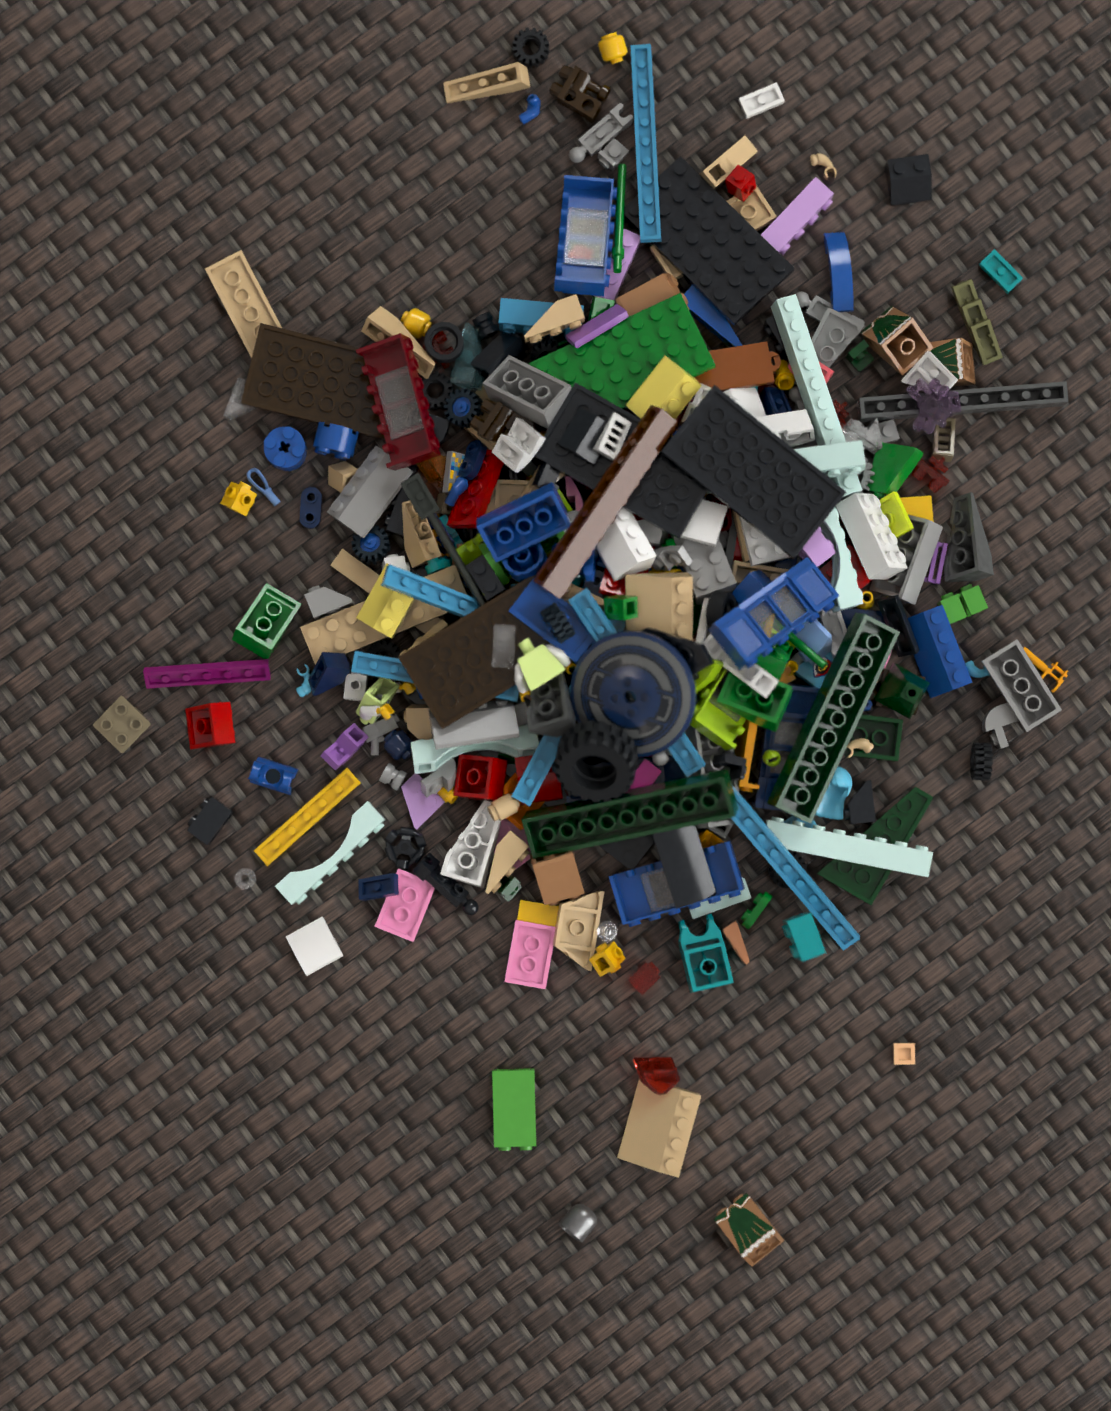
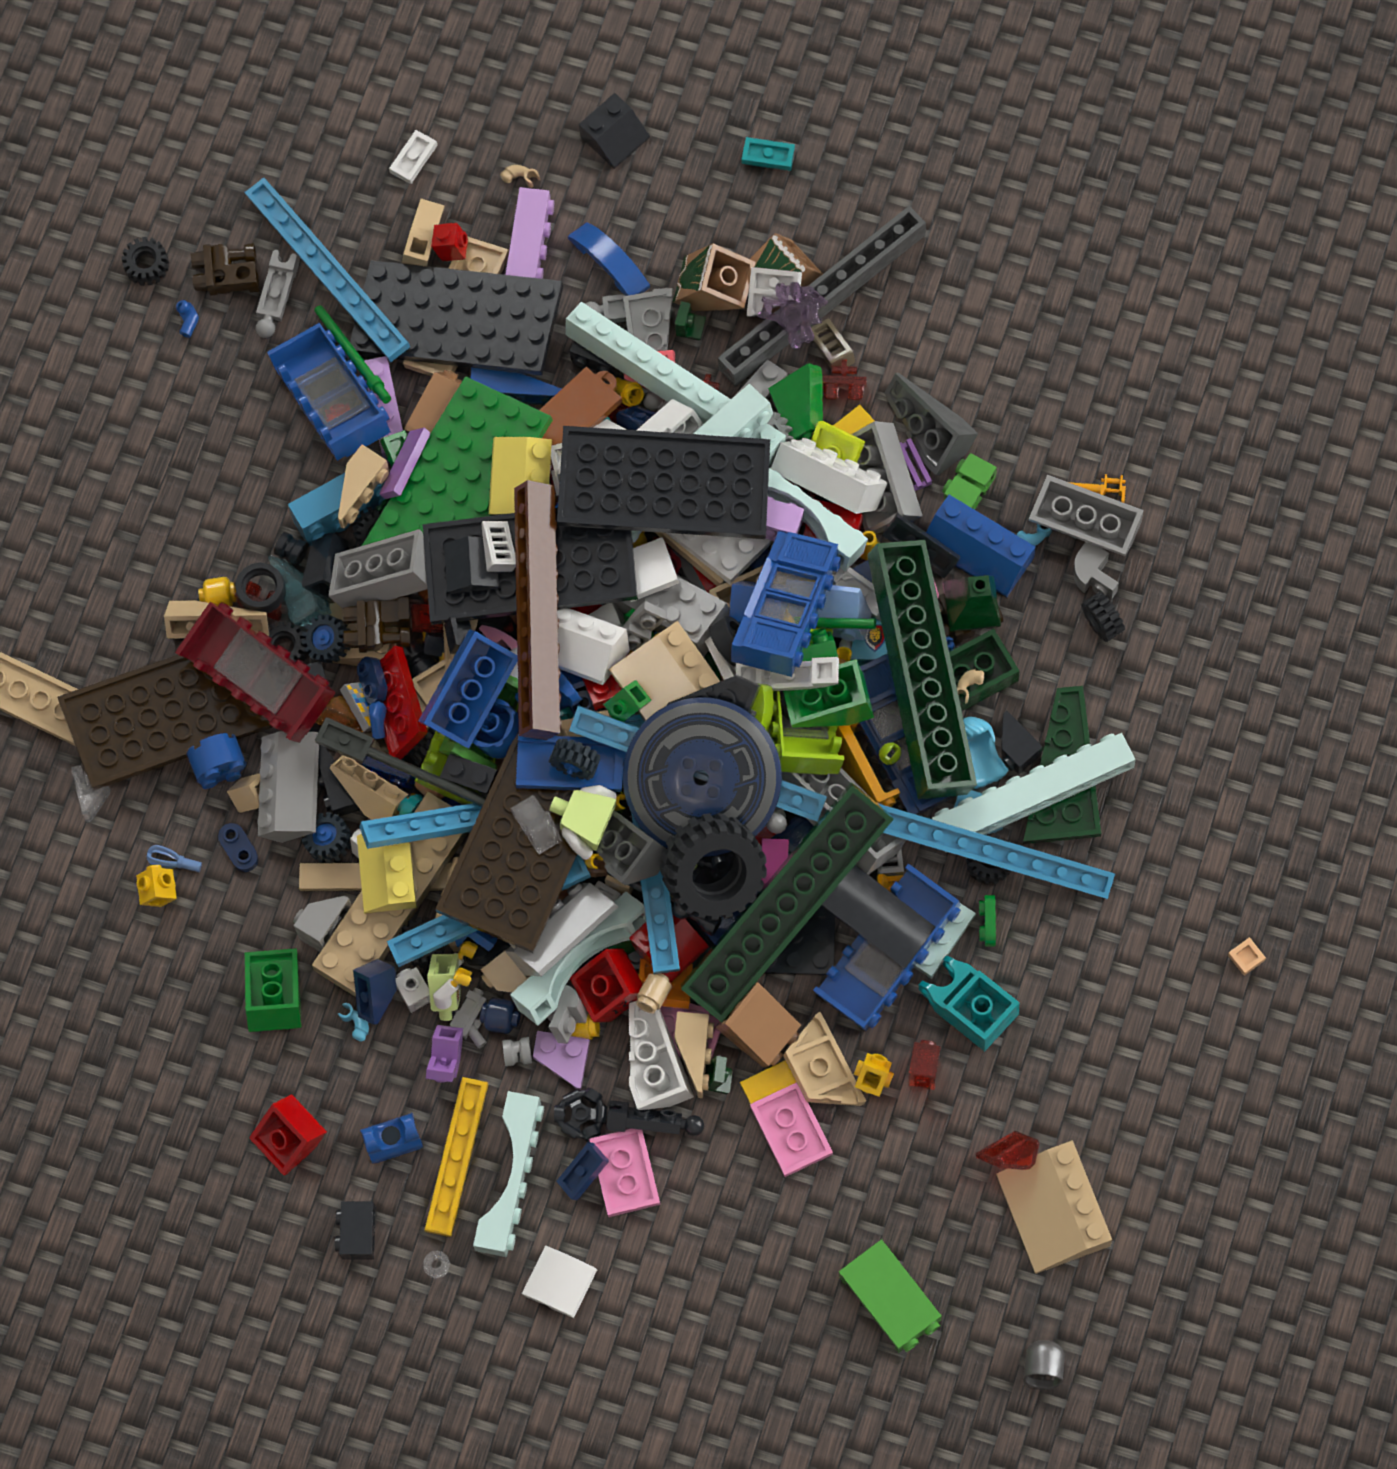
camera: 30 degrees left, 15 degrees down
dark tan bracket [93,696,151,753] -> none
magenta plate [143,659,271,689] -> none
blue brick [264,426,307,471] -> none
tan slope [443,62,531,103] -> none
white slope [492,417,546,473] -> none
clear plate [597,921,617,942] -> none
yellow head [598,32,628,64] -> none
light grey bracket [598,138,629,171] -> none
black bracket [713,751,747,781] -> none
slope [714,1193,785,1266] -> none
nougat slope [721,920,749,964] -> none
teal brick [782,912,826,962] -> none
clear slope [842,418,882,454] -> none
olive slope [951,279,1003,365] -> none

